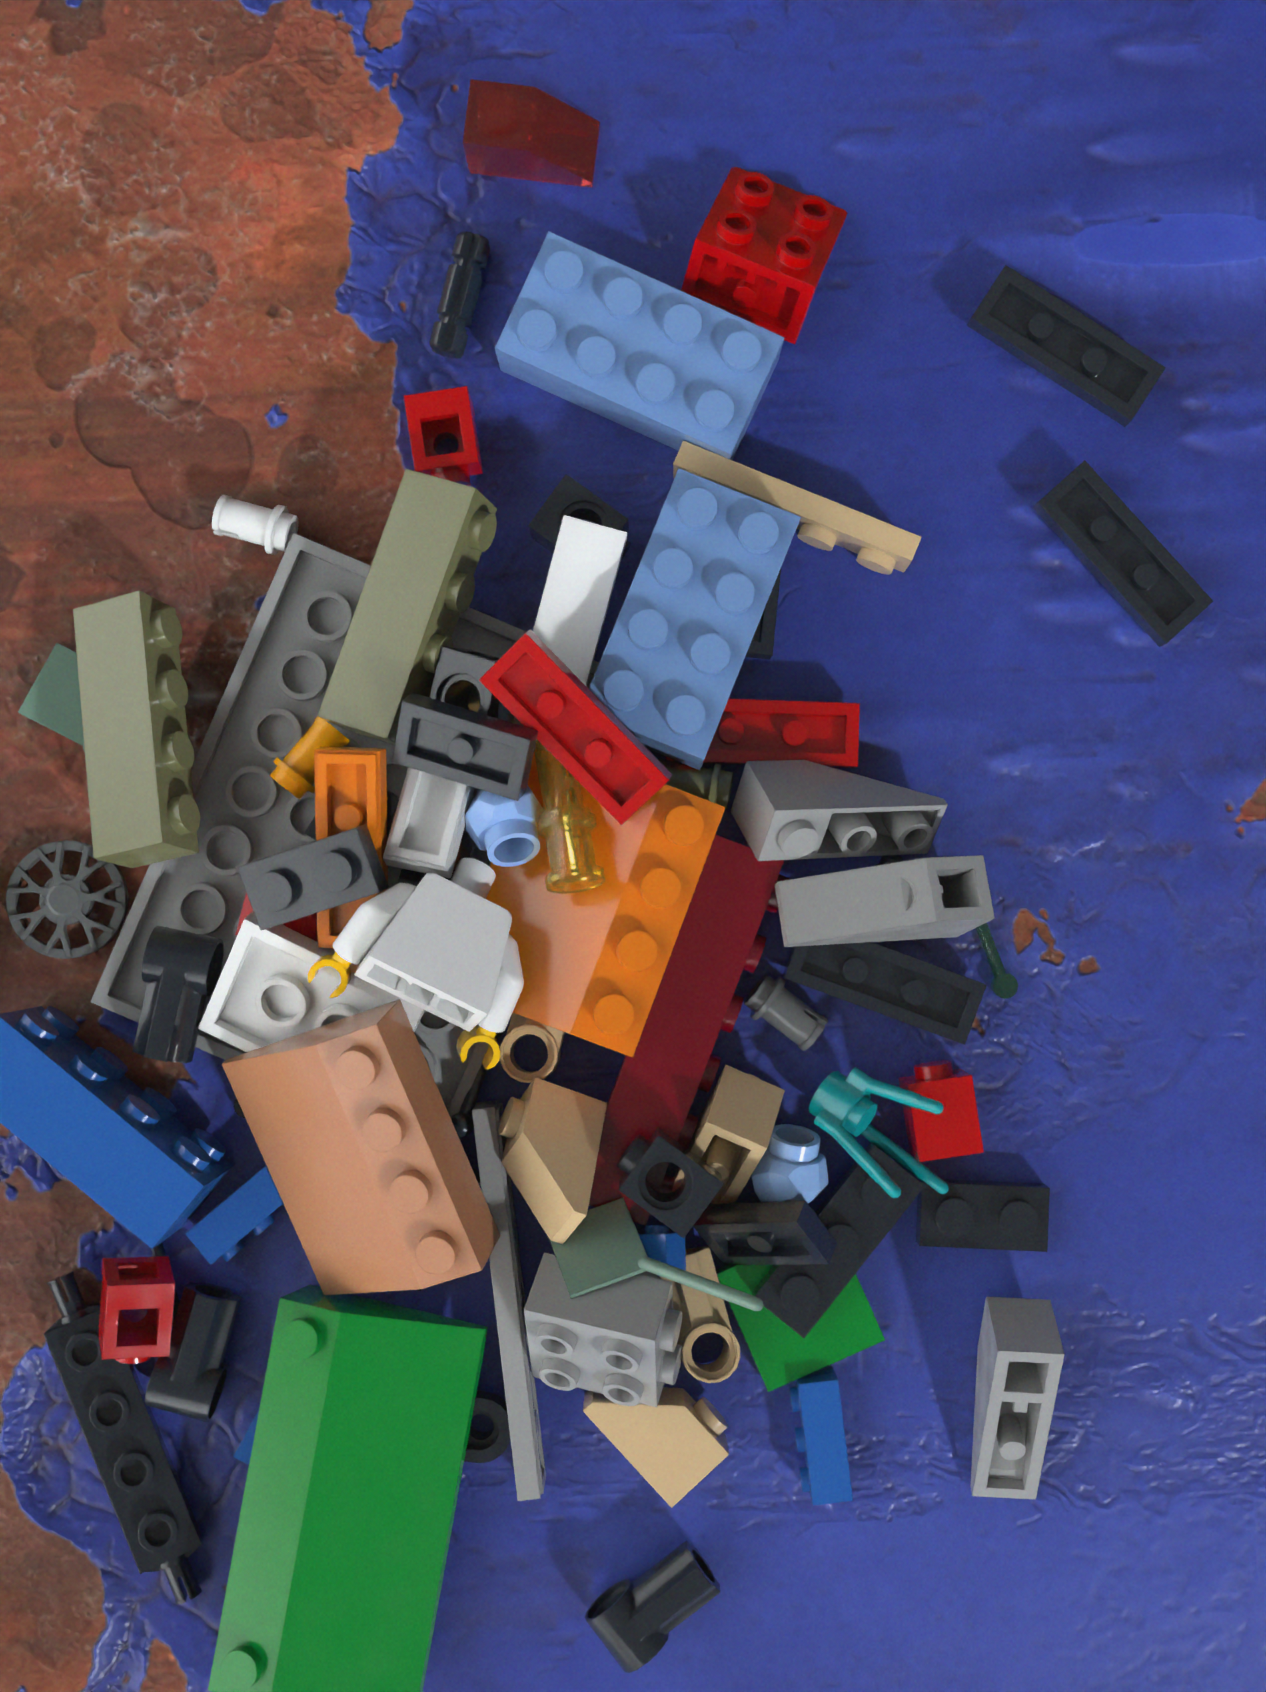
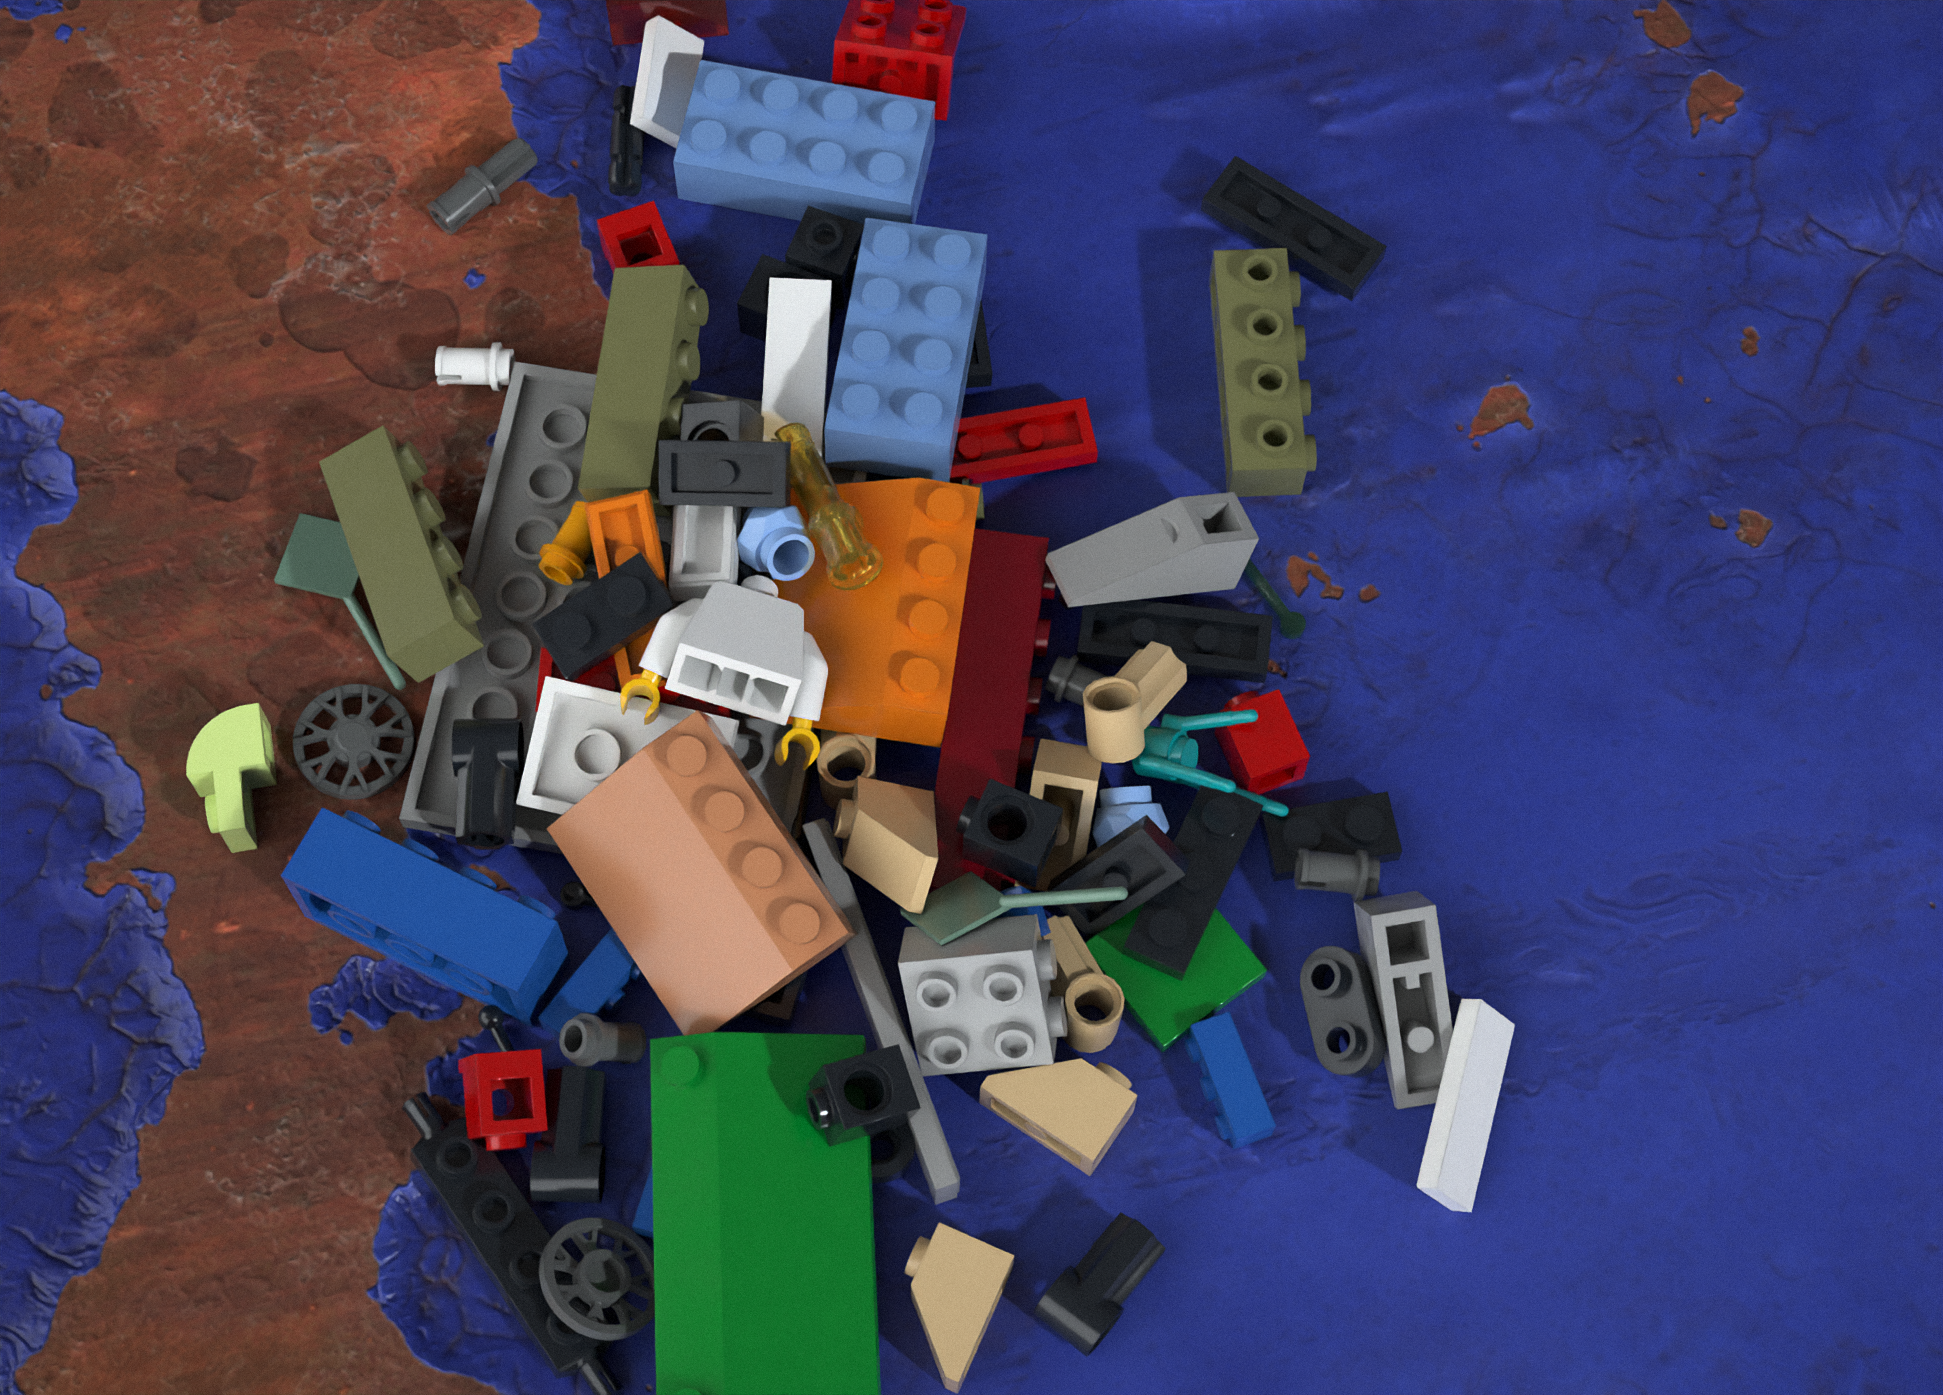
camera: 20 degrees left, 20 degrees down
red plate [479,629,672,825] -> none
tan plate [673,441,922,575] -> none
light grey slope [731,760,948,861] -> none
black plate [967,265,1166,427] -> none
none -> dark grey axle [427,138,538,236]
none -> dark grey wheel [539,1218,655,1340]
none -> dark grey pin [559,1013,646,1066]
none -> white tile [630,15,704,149]
none -> black brick [785,205,864,310]
none -> black brick [806,1044,921,1147]
none -> tan slope [904,1222,1014,1394]
none -> tan piece [1083,641,1187,763]
none -> olive brick [1209,248,1317,497]
none -> dark grey pin [1294,847,1380,901]
none -> black plate [1300,946,1386,1078]
none -> white tile [1416,999,1515,1212]

